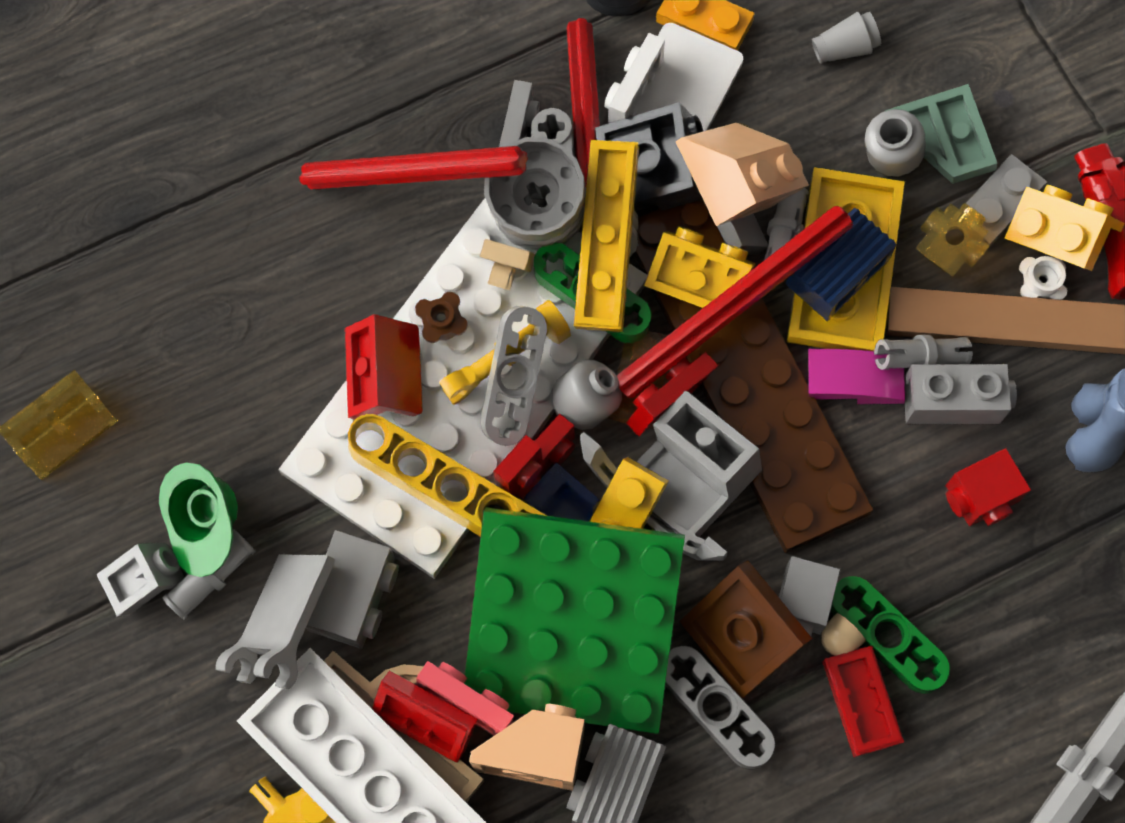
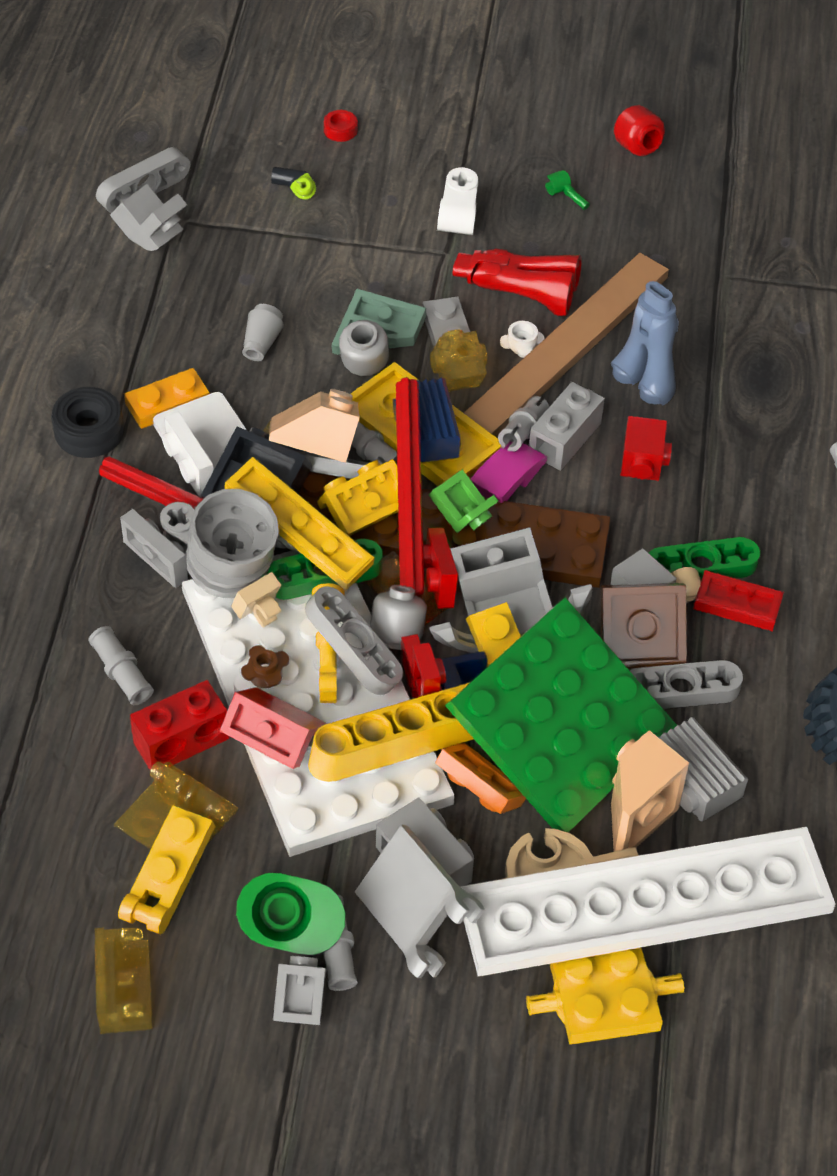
camera: 60 degrees left, 20 degrees down
red axle [299,146,528,189] -> none
red plate [372,670,478,763] -> none
coral plate [416,661,514,736] -> none
yellow bracket [1005,185,1125,271] -> none
none -> light grey pin [88,626,154,705]
none -> clear yellow hinge [114,761,239,850]
none -> yellow plate [118,806,215,935]
none -> red brick [130,680,229,774]
none -> bright green bracket [428,469,498,533]
none -> orange plate [435,742,526,814]

